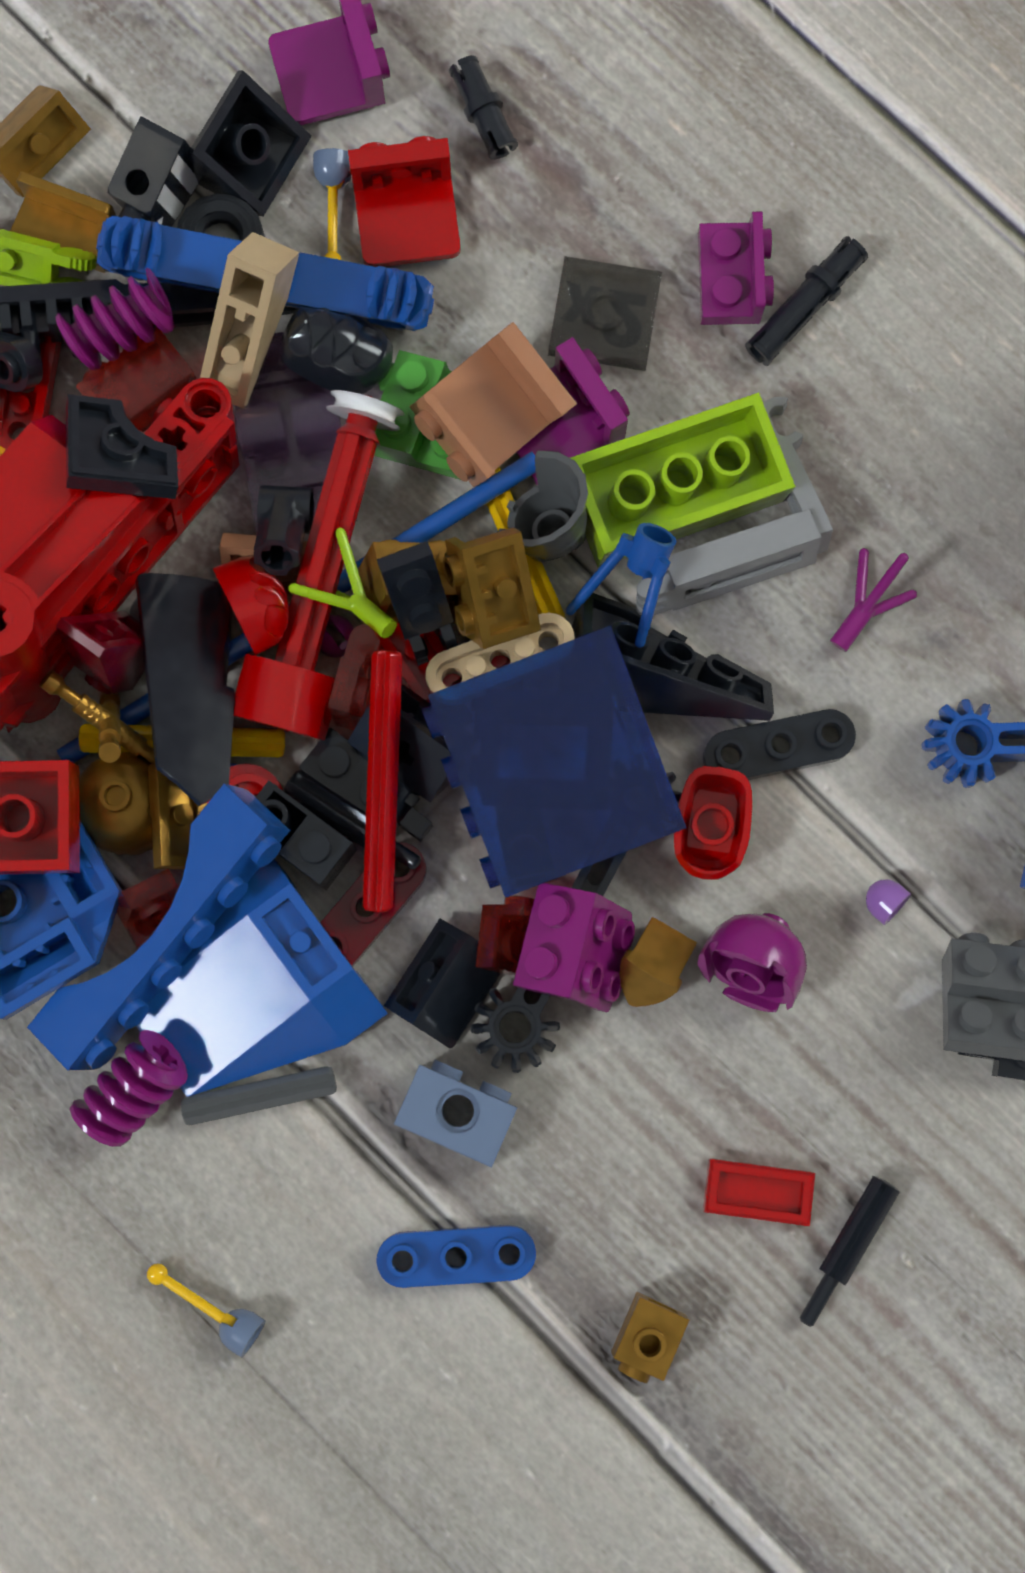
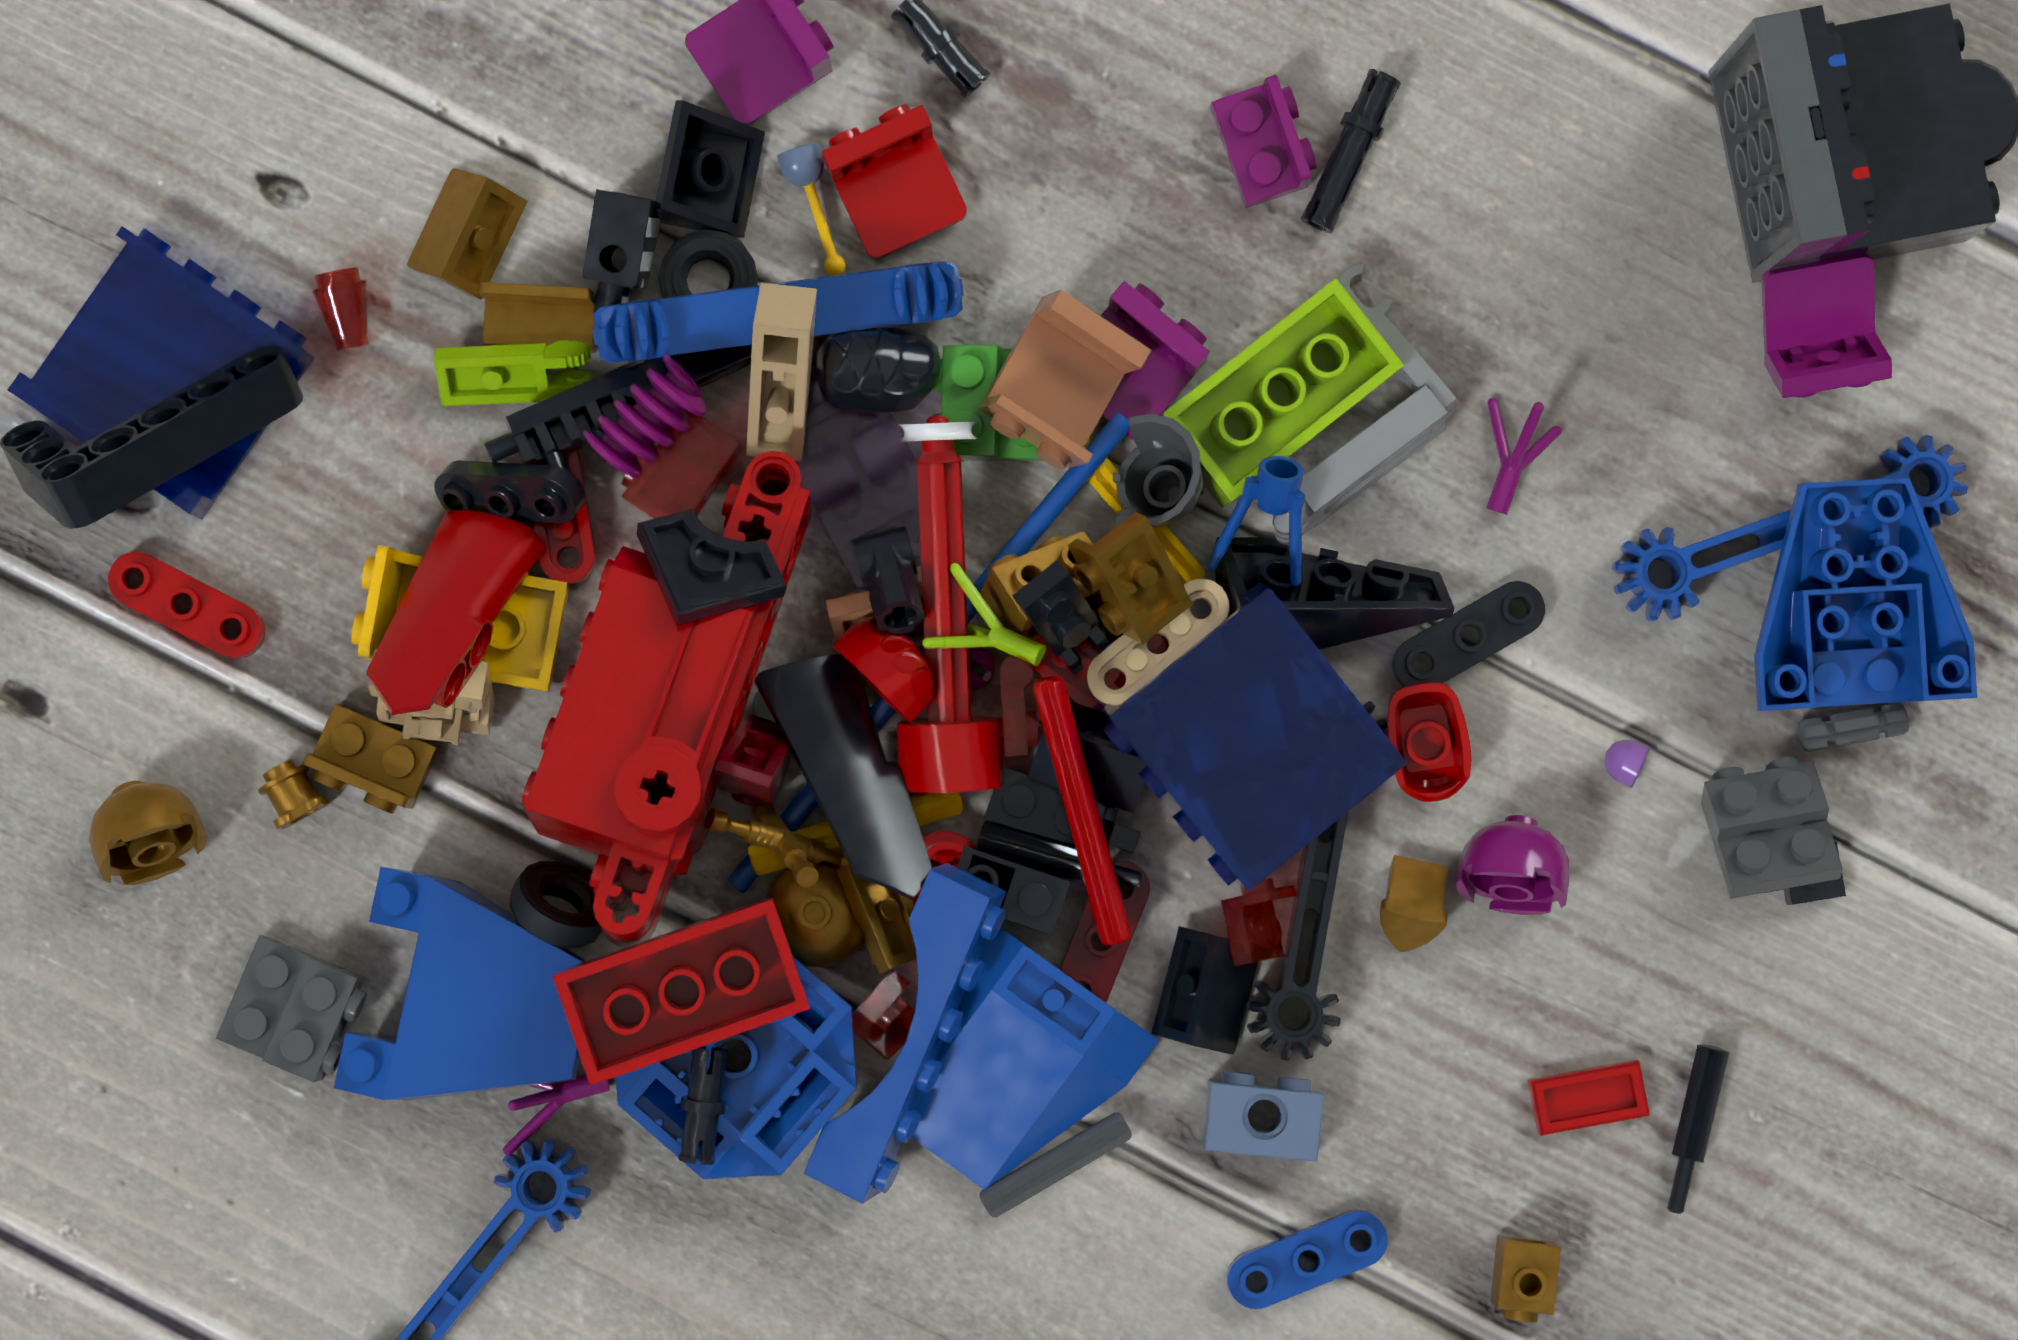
camera: 20 degrees left, 5 degrees up
magenta piece [69,1030,188,1147] -> none
magenta bracket [513,882,635,1013] -> none
clear smoke tile [548,256,662,371] -> none

